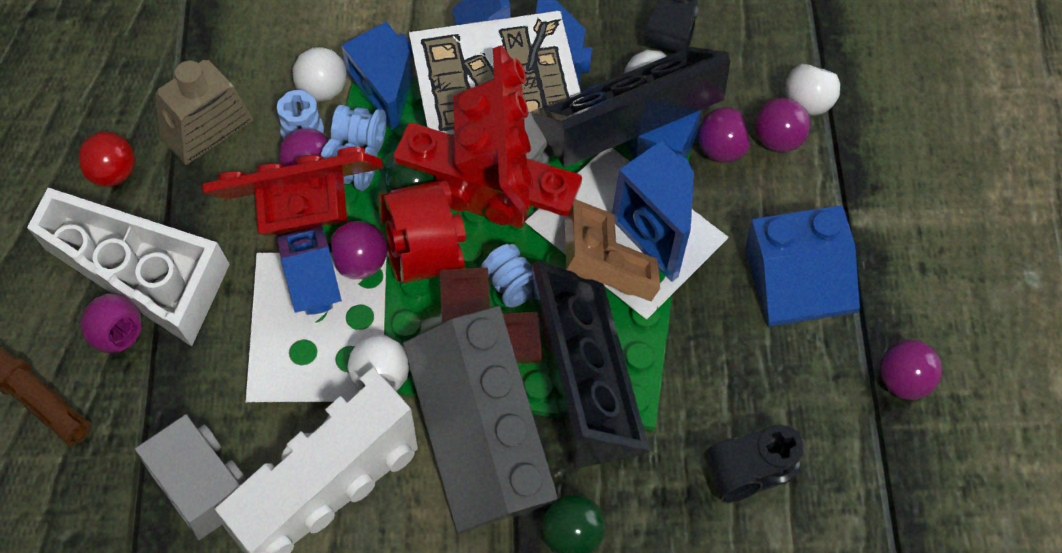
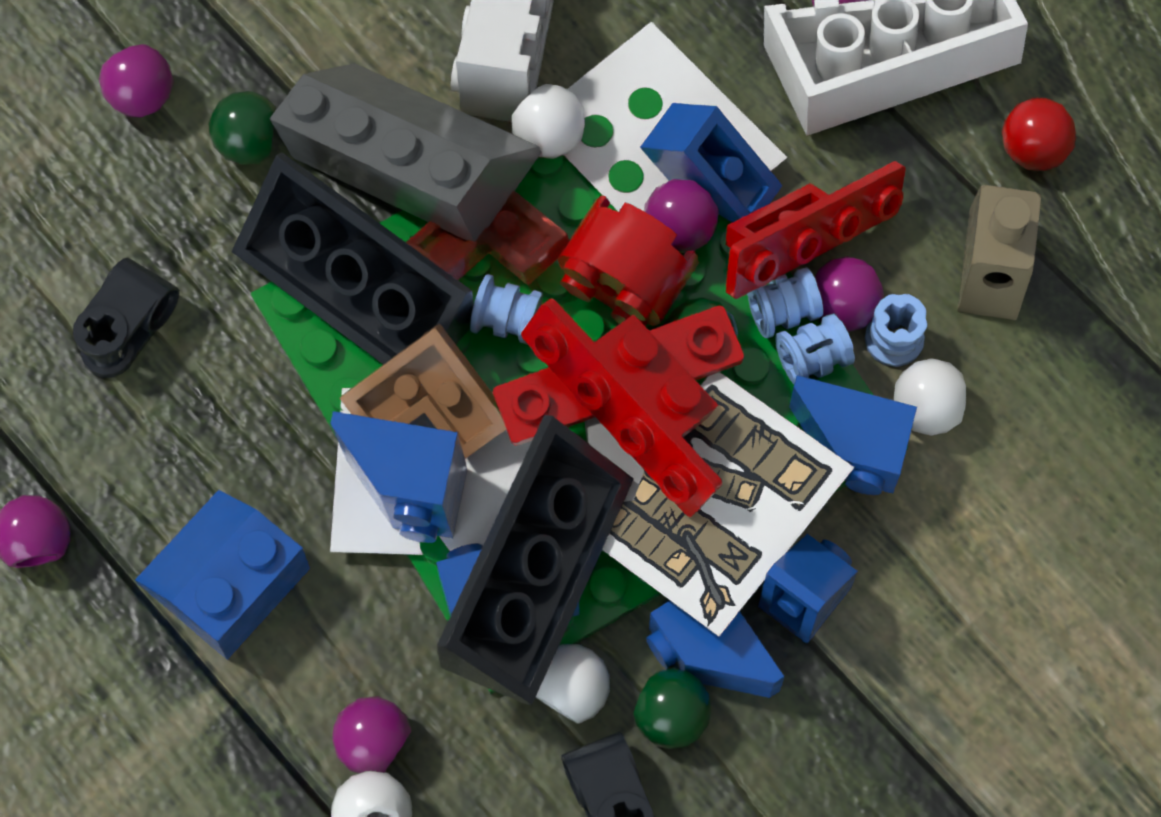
camera: 140 degrees right, 10 degrees up
magenta piece [698,107,750,163] -> none
none -> dark green piece [634,668,712,750]

